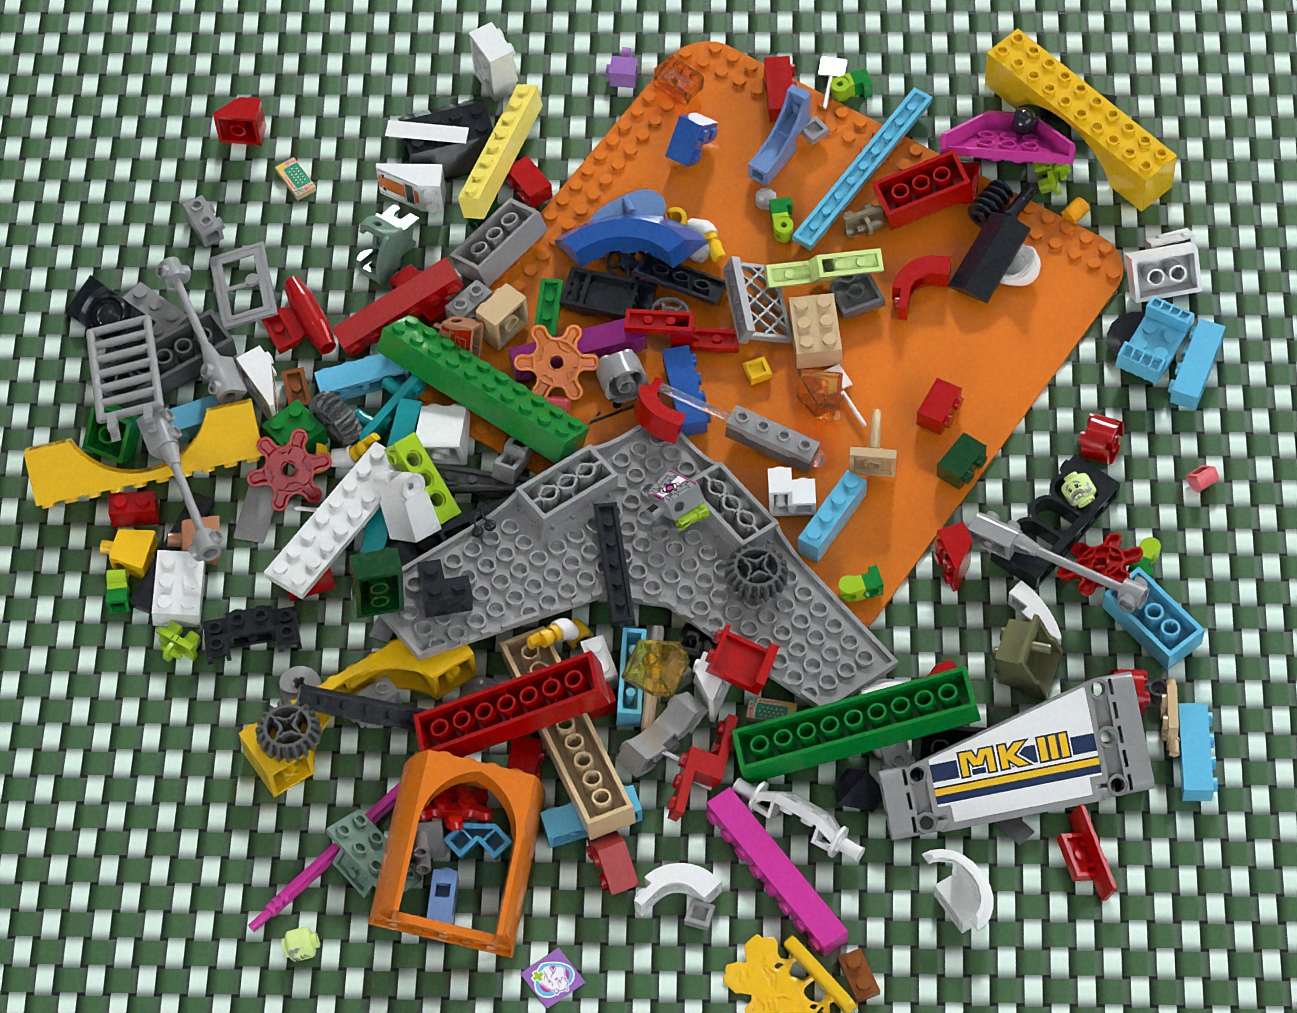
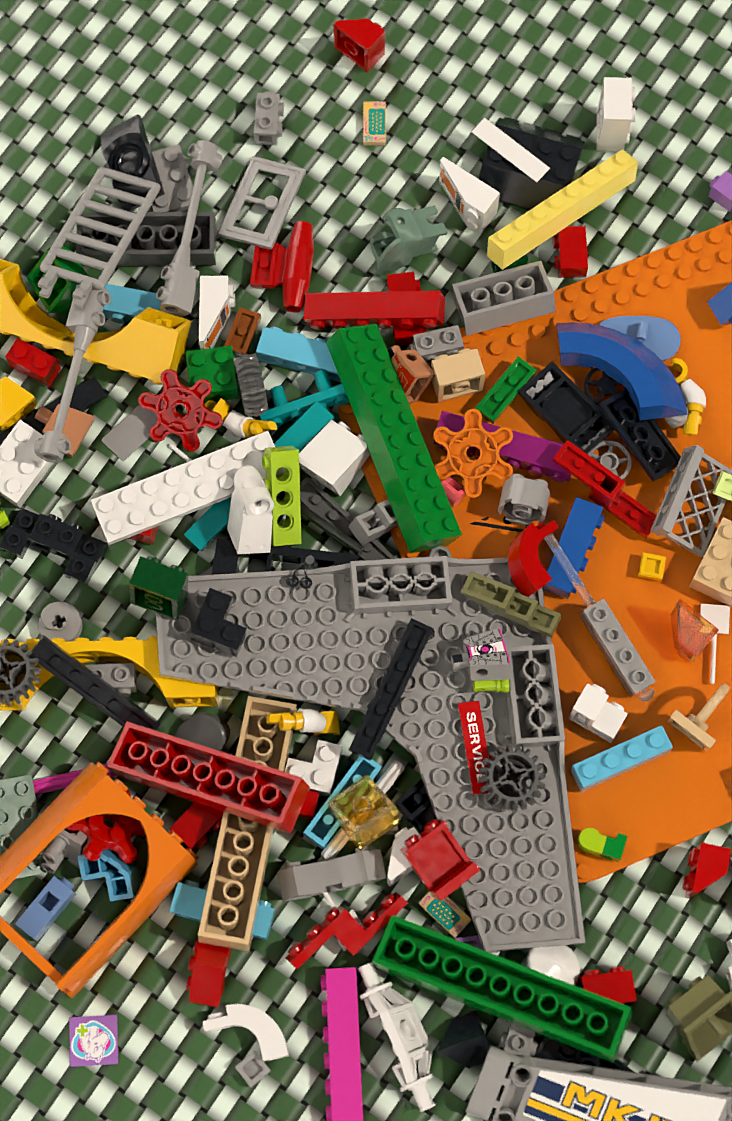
camera: 30 degrees right, 15 degrees up
none -> red sticker [458,701,489,795]
none -> olive slope [461,571,562,638]

